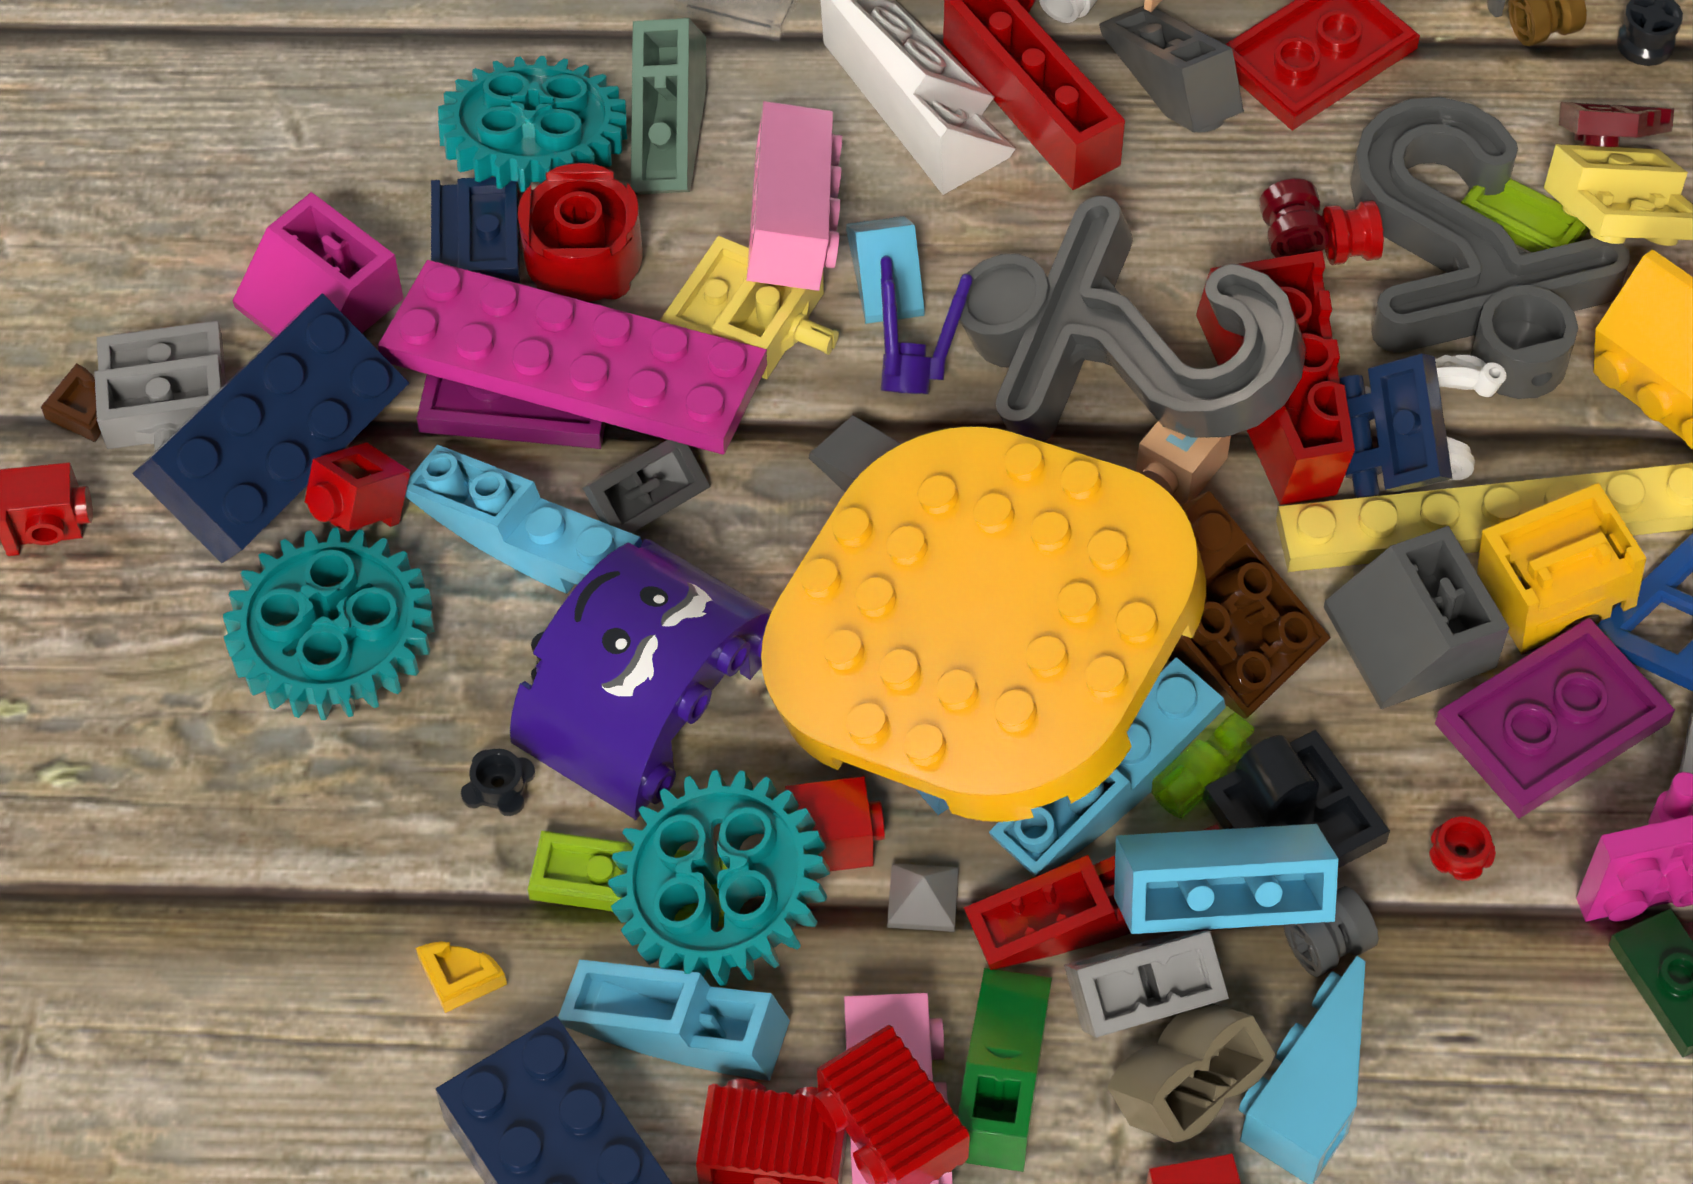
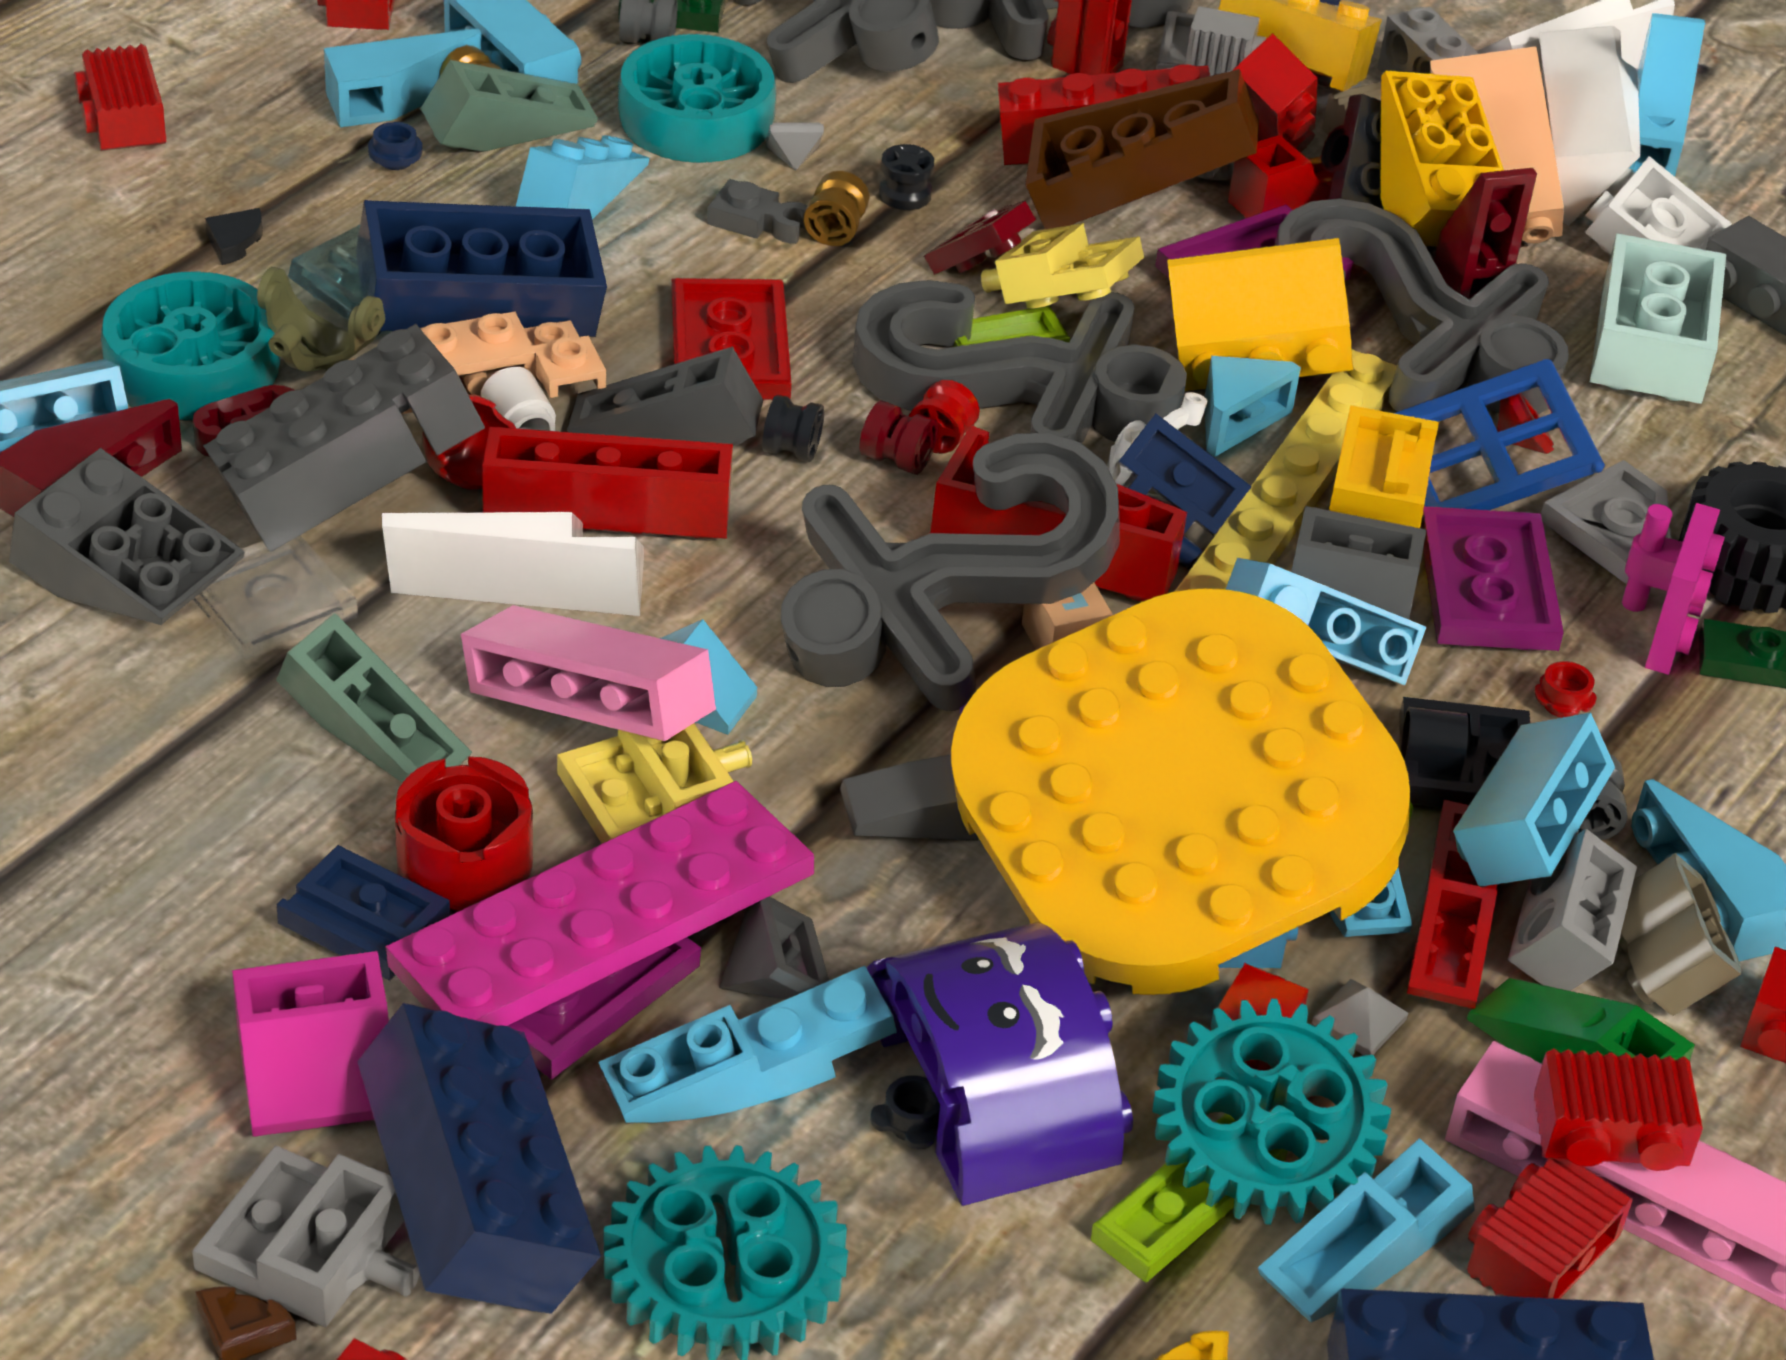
camera: 60 degrees left, 15 degrees down
red brick [304,442,411,531] -> none
teal gear [438,56,627,192] -> none
black plate [461,749,535,816] -> none
dark purple plant [880,256,973,394] -> none
none -> black wheel [762,395,825,462]
none -> medium azure slope [1204,356,1301,457]
none -> medium azure slope [1226,558,1426,685]

